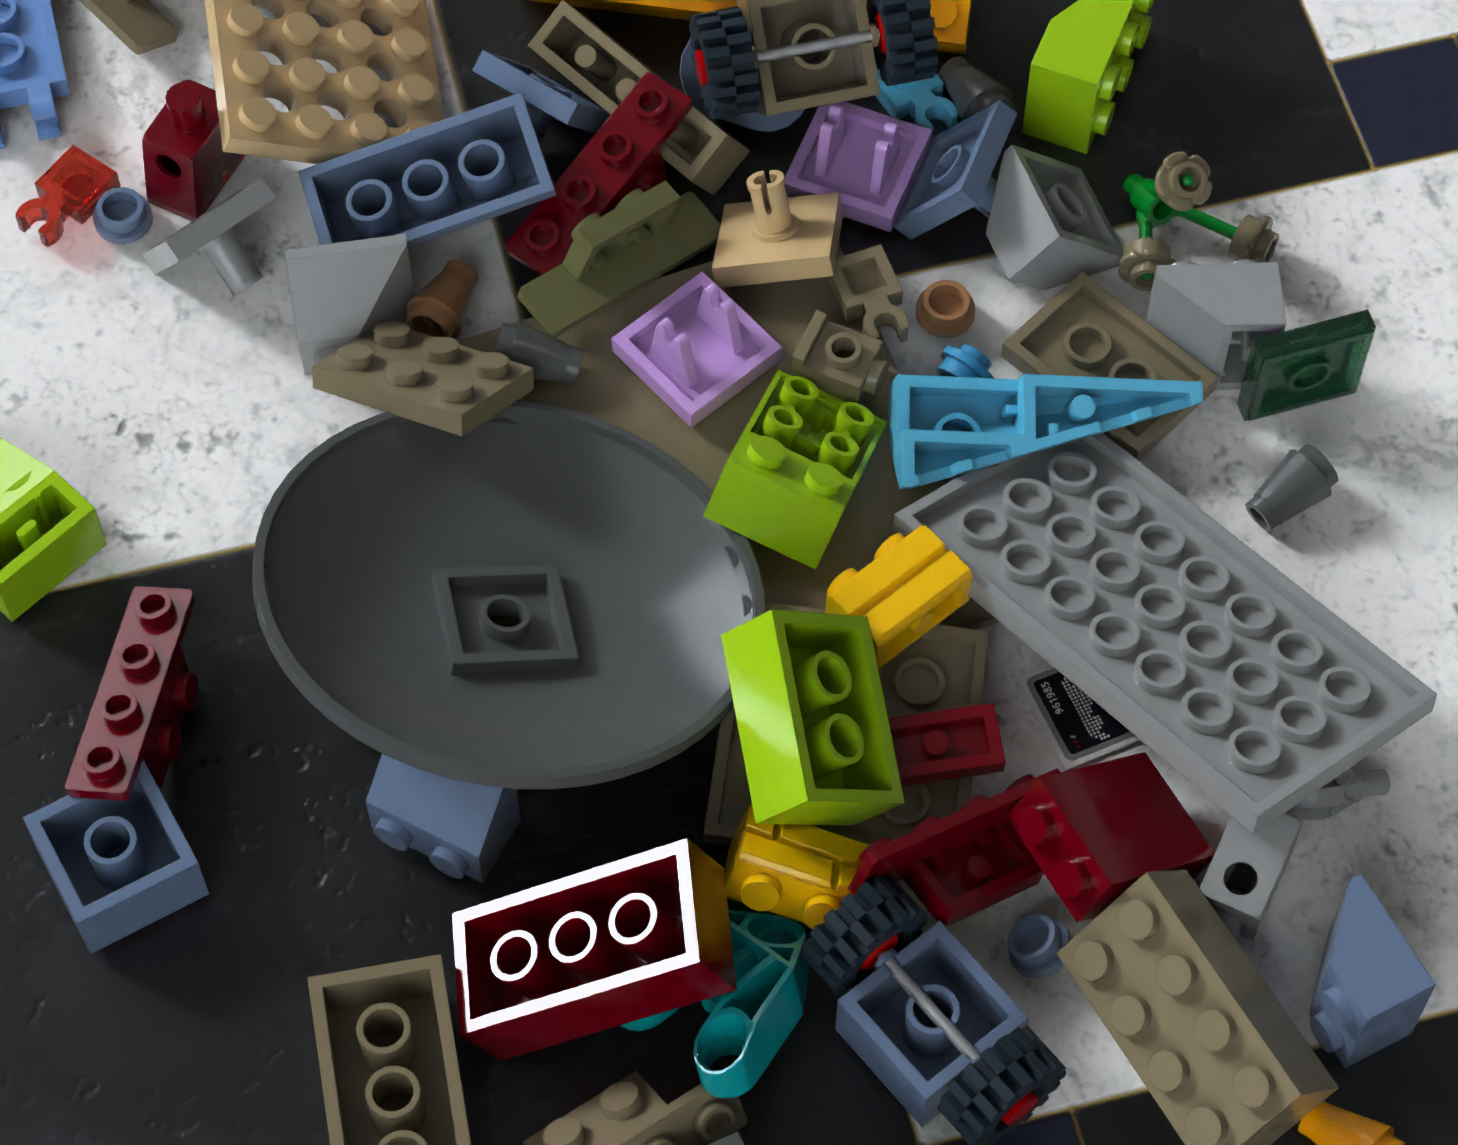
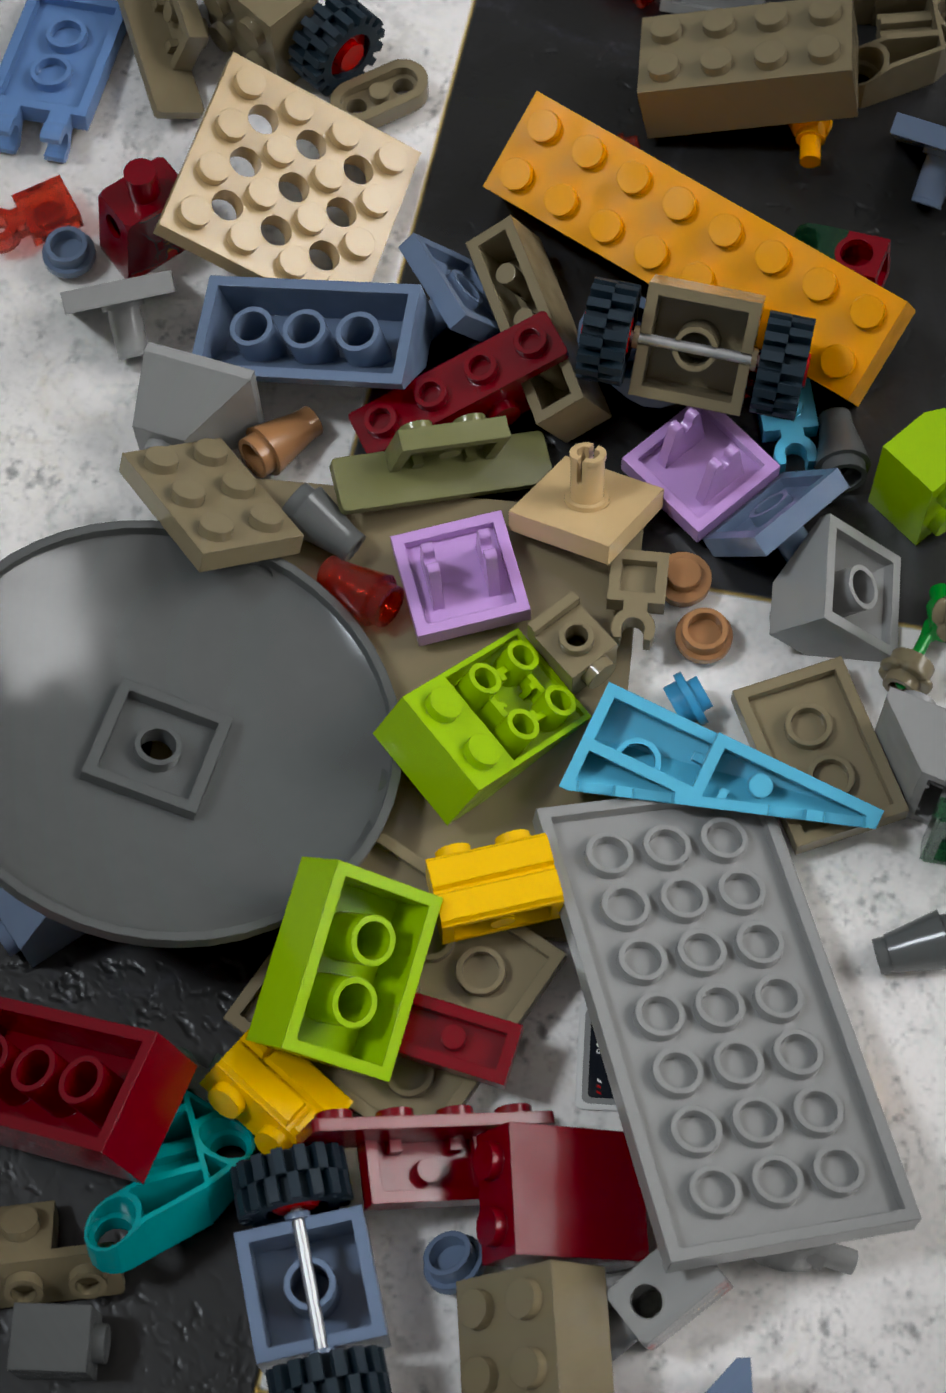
camera: 30 degrees right, 5 degrees up
none -> clear red cone [316,556,404,628]
none -> medium nougat plate [665,552,712,608]

